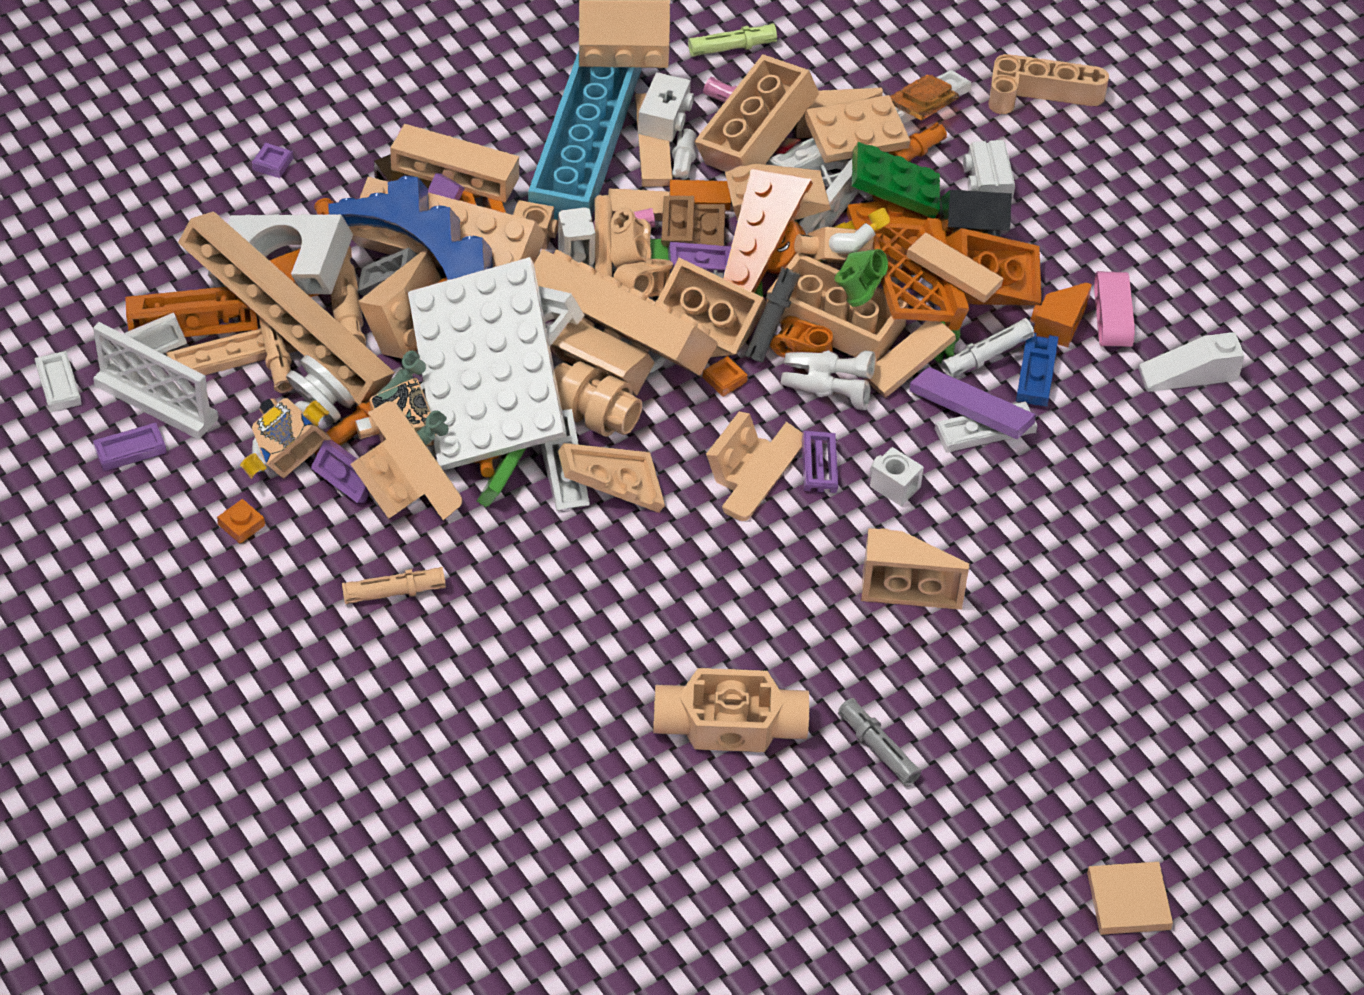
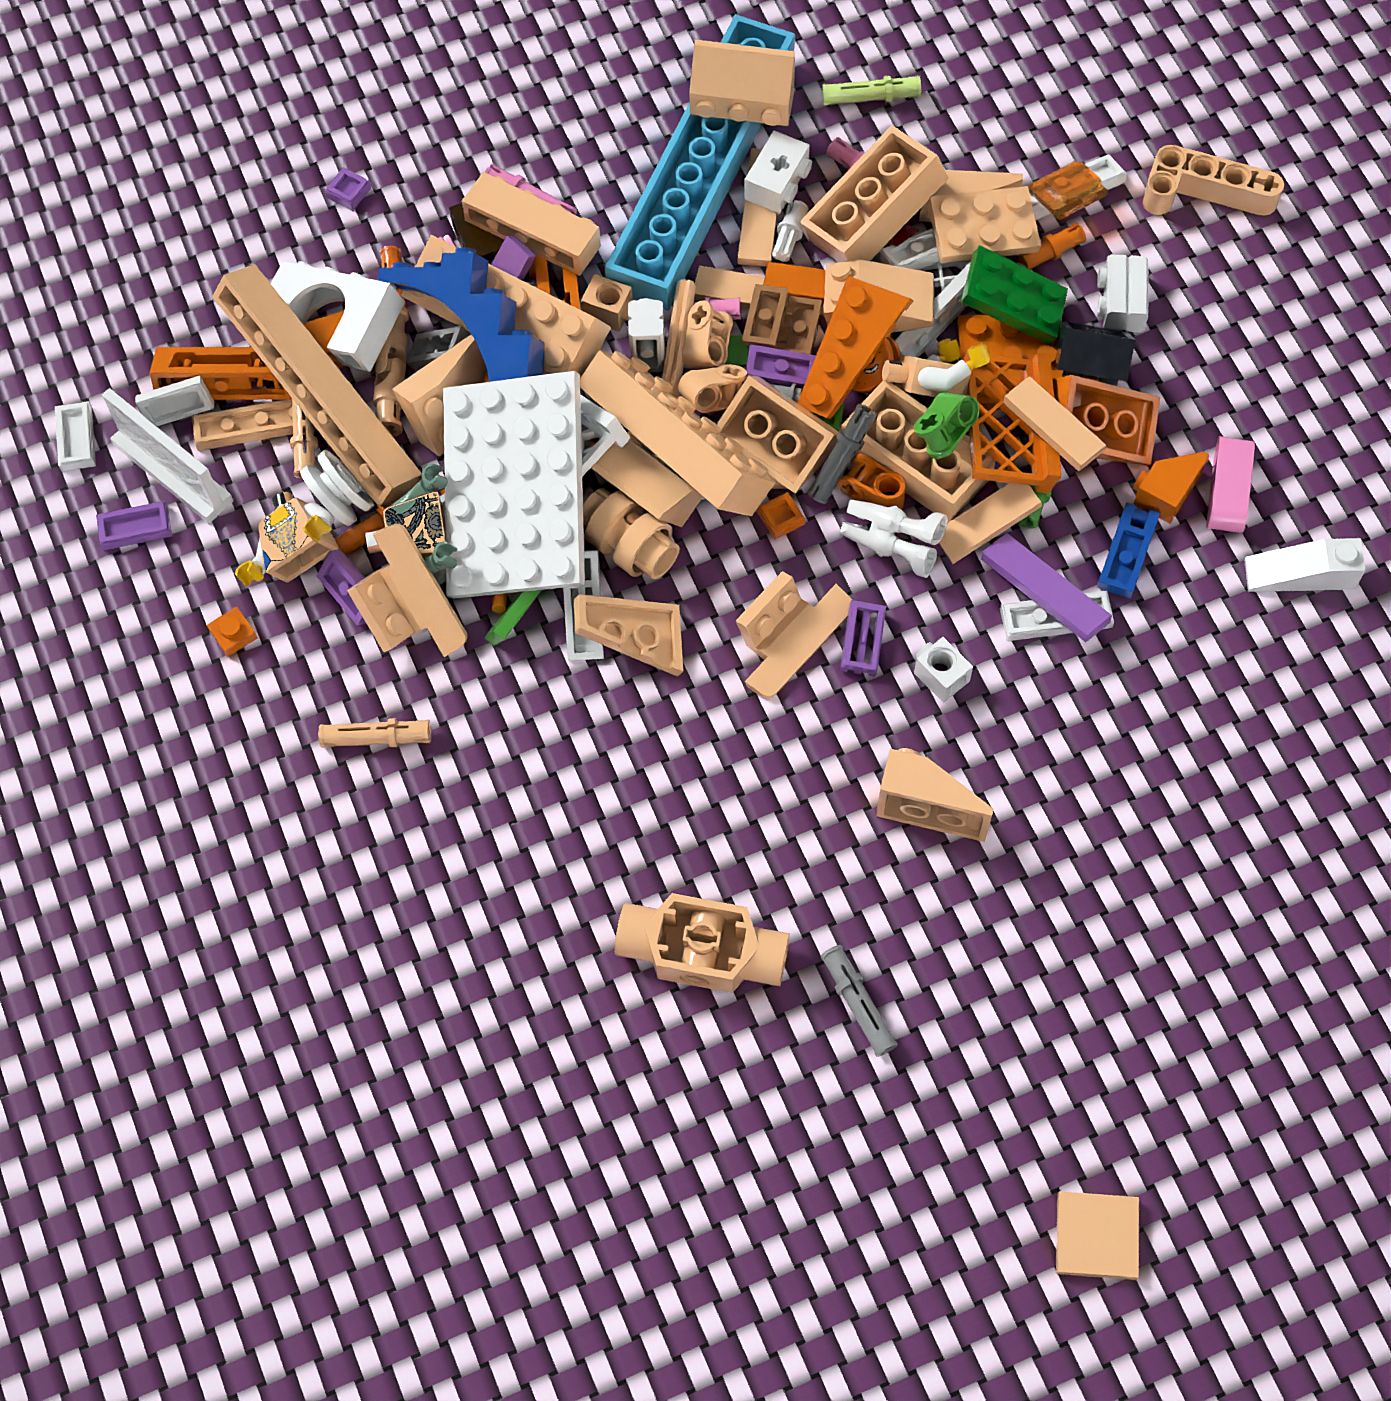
camera: 15 degrees right, 15 degrees up
white pin [942,318,1035,378] -> none

